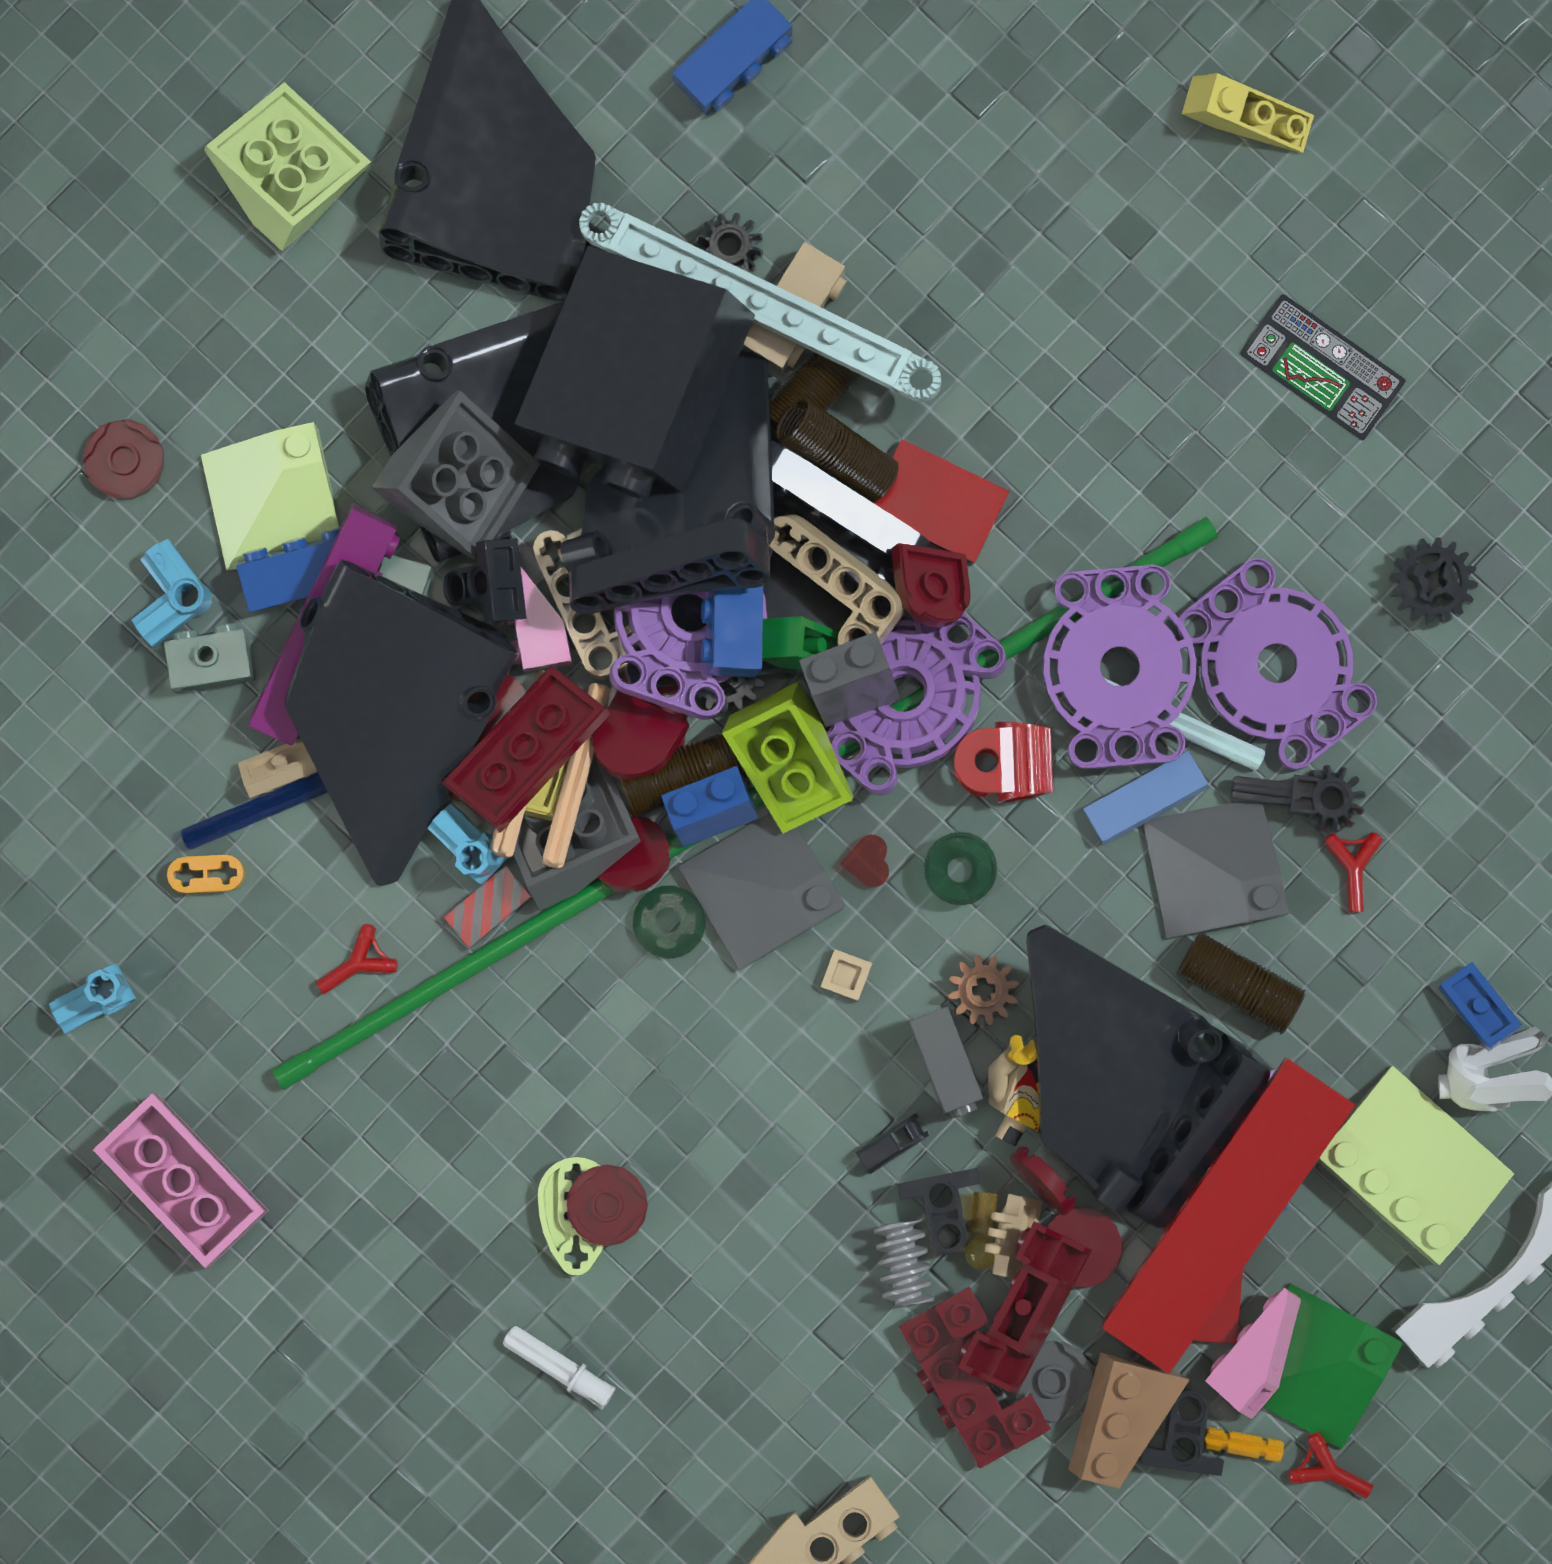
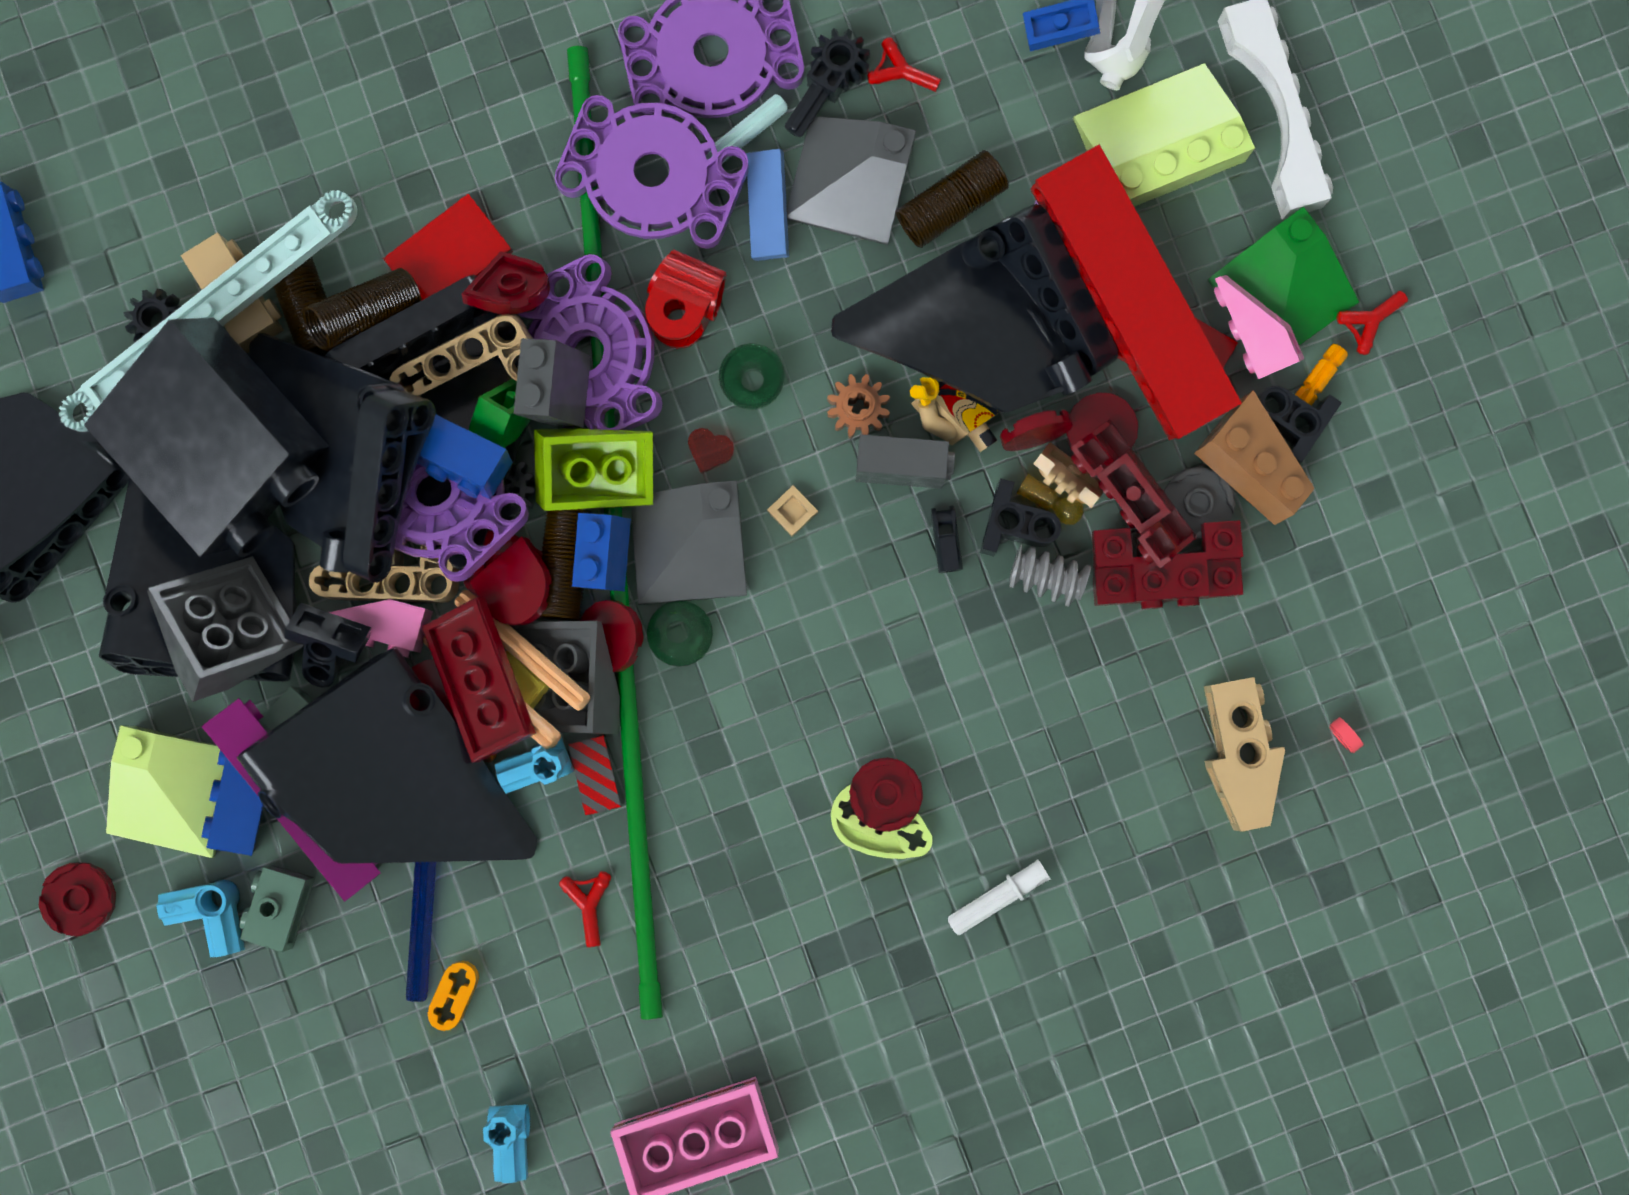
camera: 65 degrees left, 0 degrees up
tan plate [238,738,317,798] -> none

